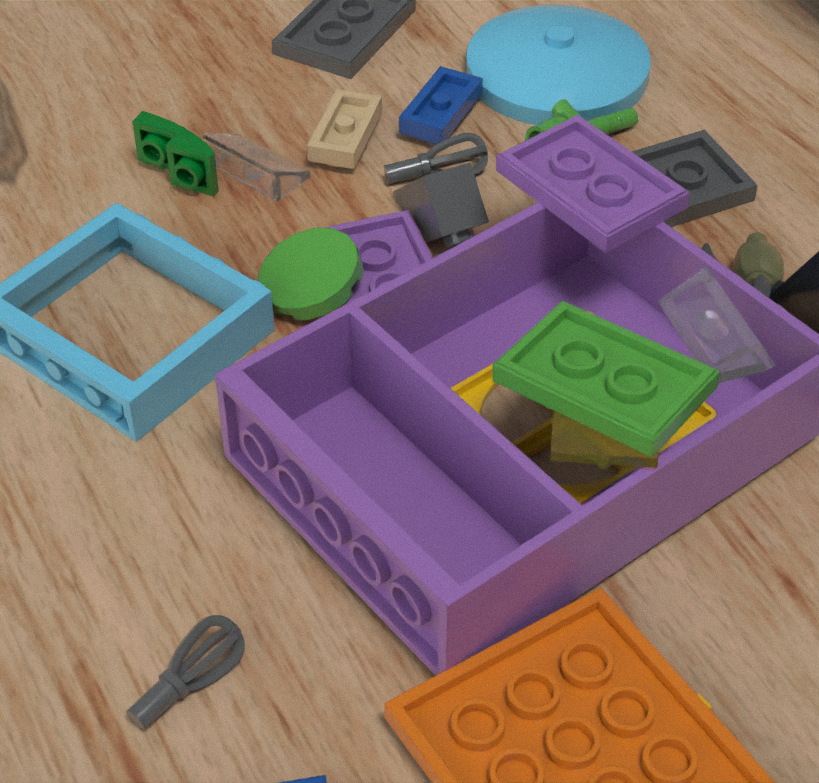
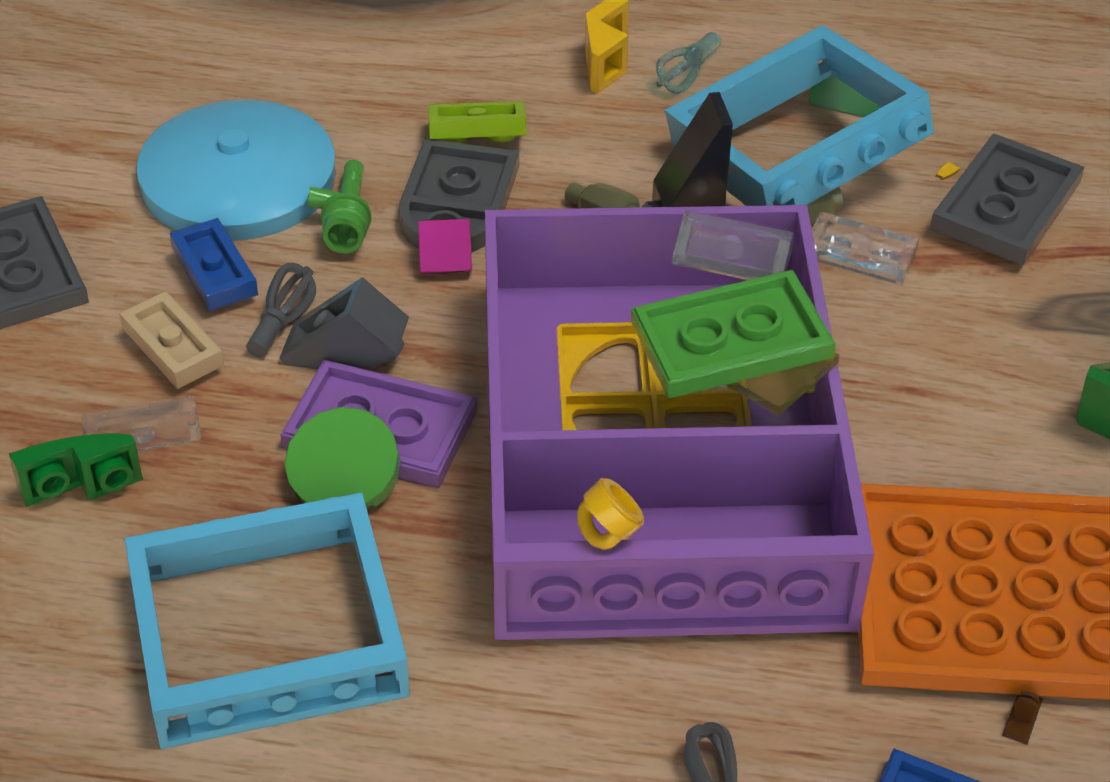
camera: 55 degrees left, 0 degrees up
medium lavender tile [496,115,690,253] -> none
none -> lime plate [428,101,527,143]
none -> yellow tile [577,478,644,550]

